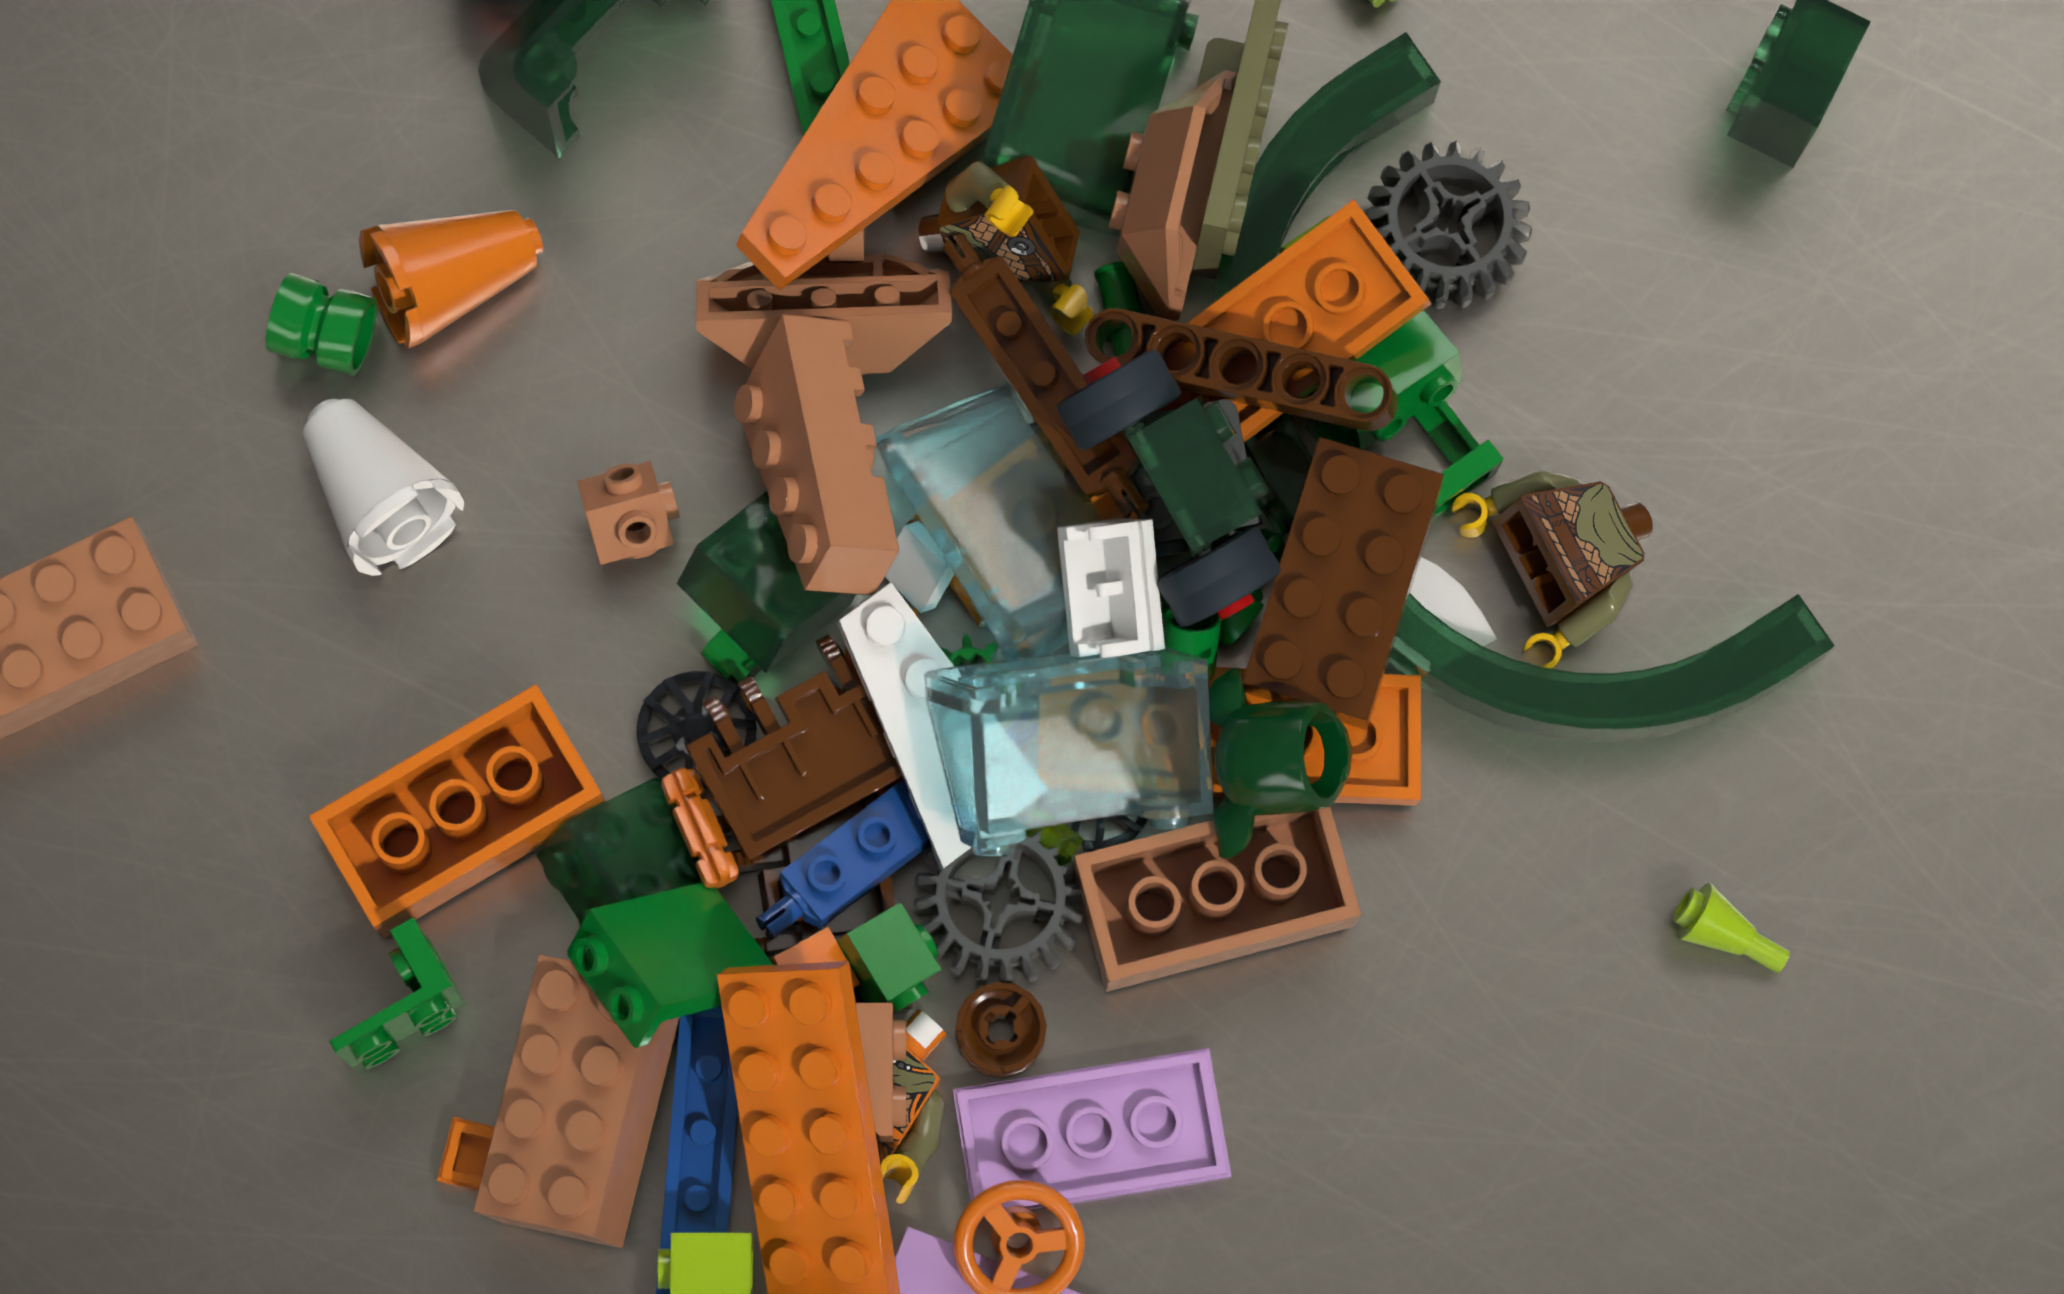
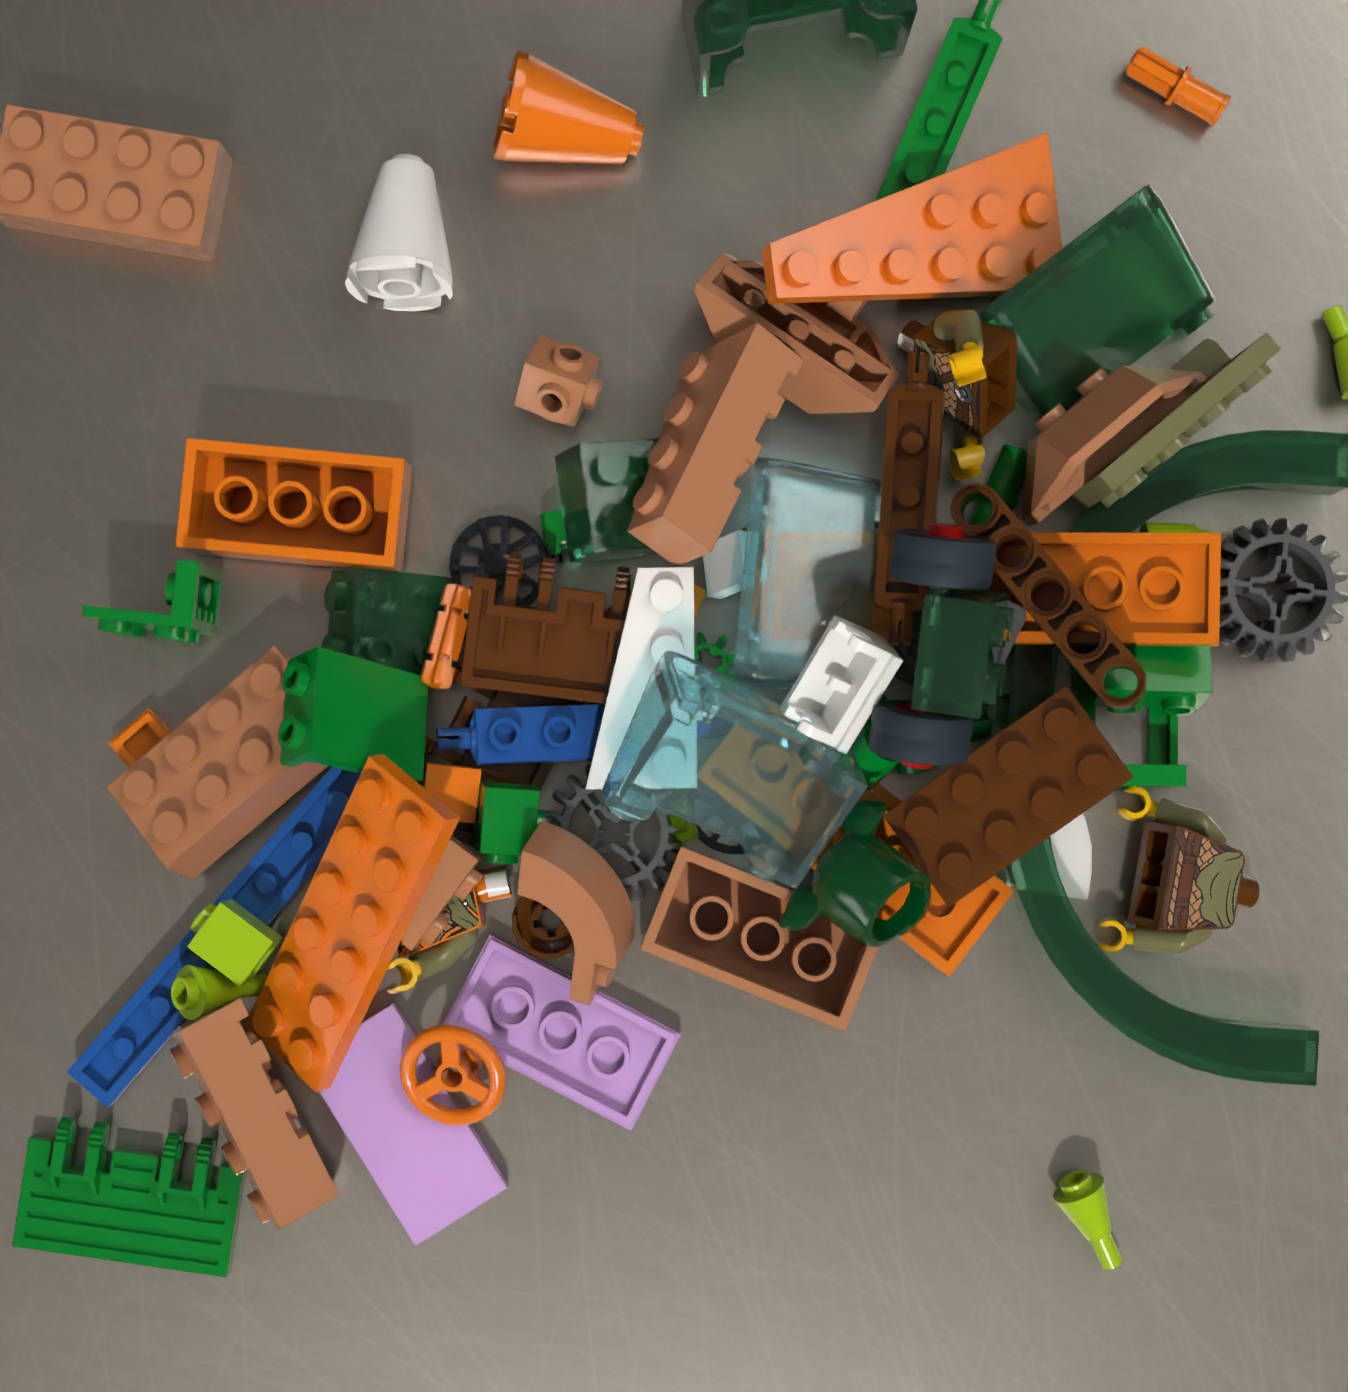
camera: 40 degrees right, 10 degrees up
green wheel [265,273,378,376] -> none
none -> nougat arch [517,821,635,1006]

